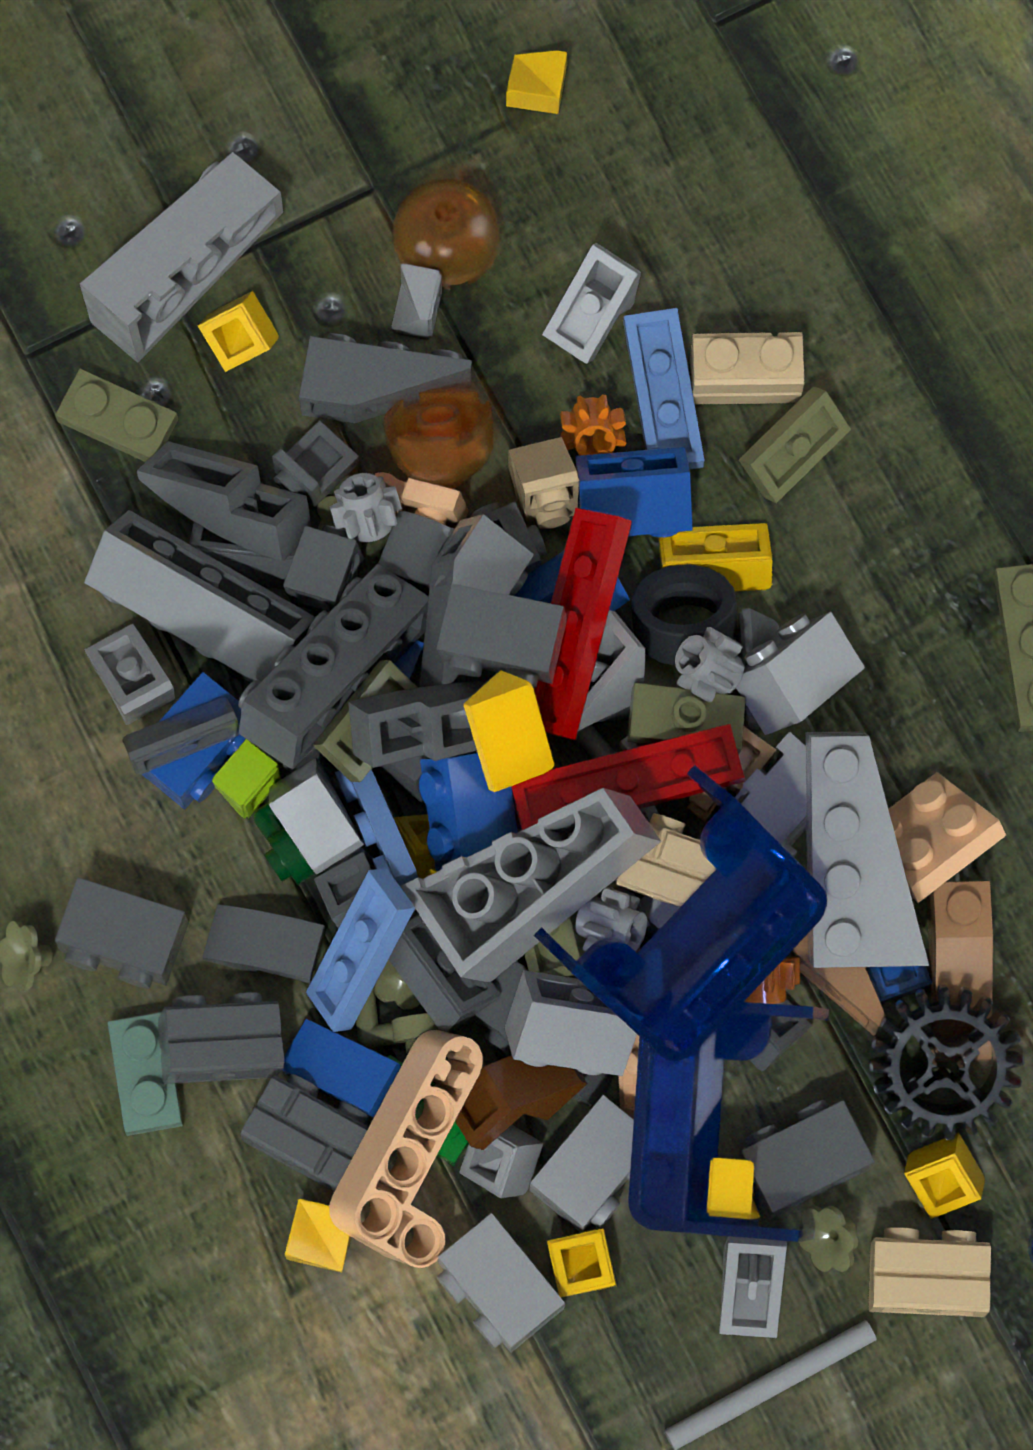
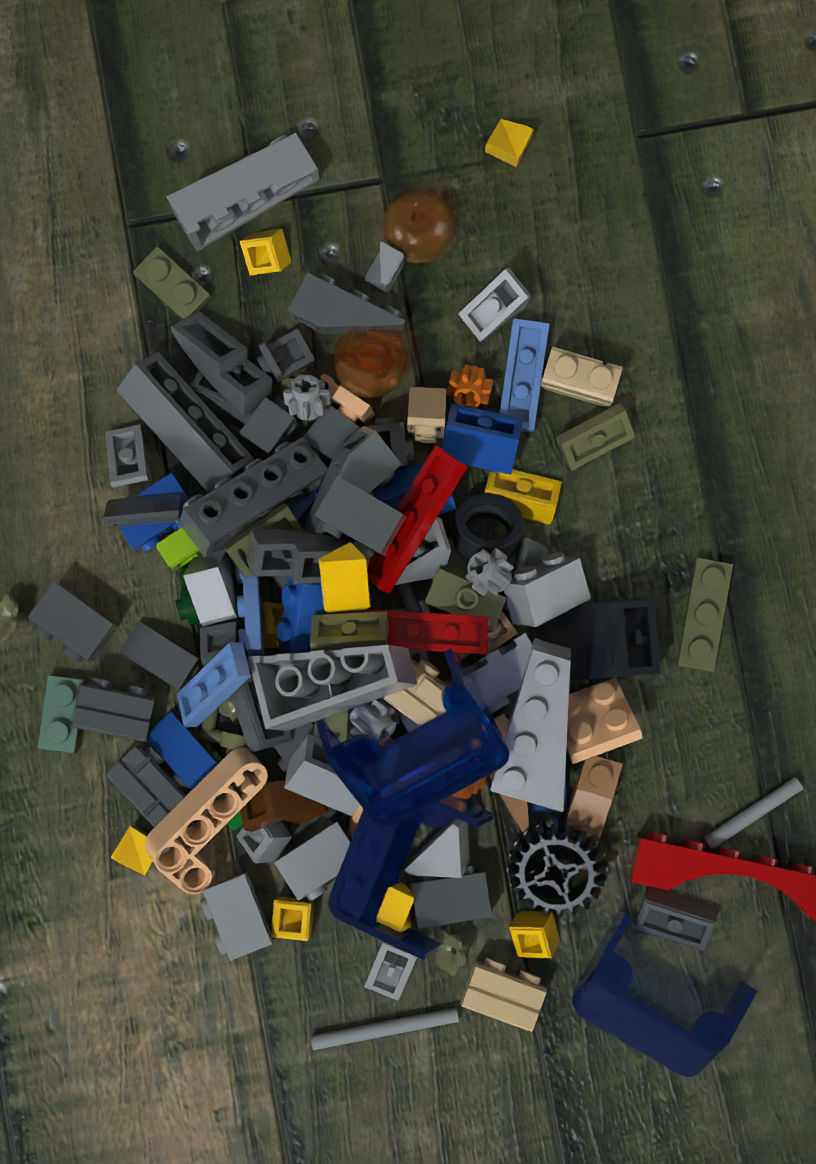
camera: 20 degrees right, 10 degrees up
none -> olive plate [310,612,389,651]
none -> light grey slope [405,810,470,878]
none -> black slope [541,599,660,681]

